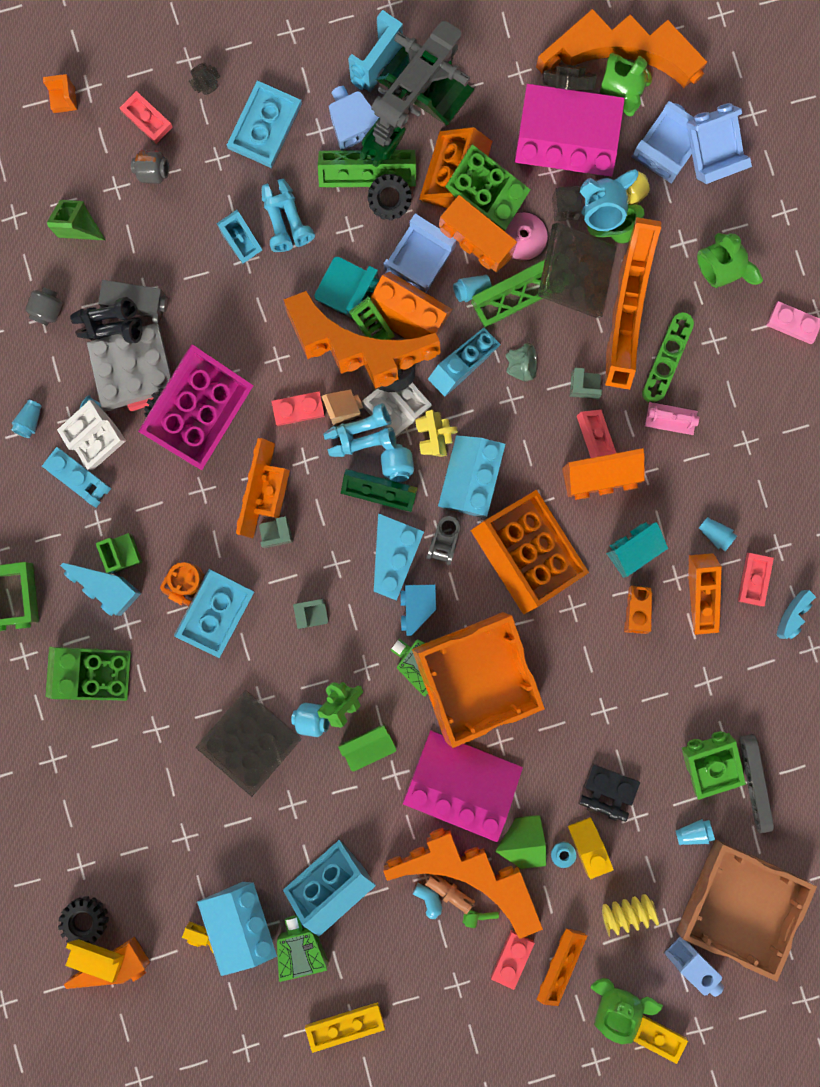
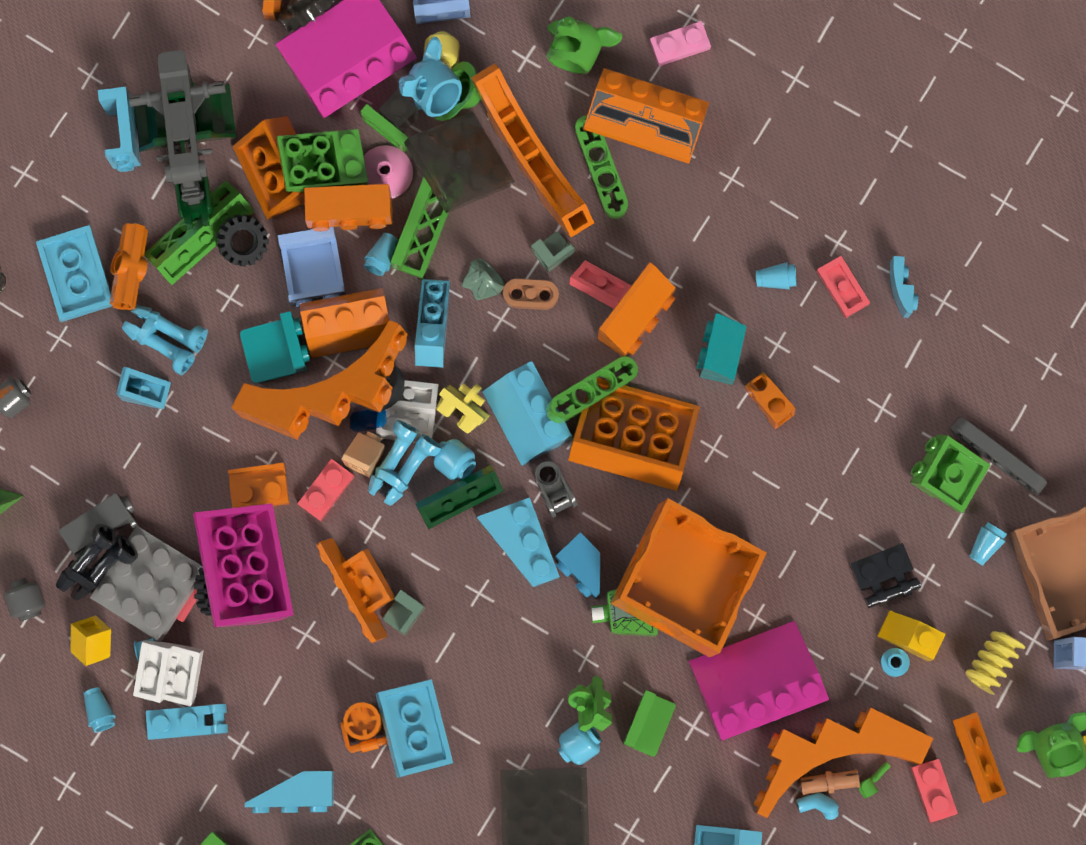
camera: 45 degrees left, 5 degrees down
bright green piece [95,533,143,574] -> none
sand green panel [293,599,328,629] -> none
light blue torso [329,86,379,151] -> none
bright green slope [349,297,395,340] -> none
bright green slope [495,815,546,869] -> none
bright pink hinge [645,402,699,435] -> none
orange slope [688,553,722,635] -> none
none -> yellow panel [70,615,111,666]
none -> orange piece [109,223,148,310]
none -> orange plate [228,462,290,508]
none -> clear blue piece [350,410,387,432]
none -> bright green tile [361,104,411,152]
none -> nougat plate [503,279,559,310]
none -> bright green beam [546,356,638,423]
none -> orange slope [584,68,710,164]

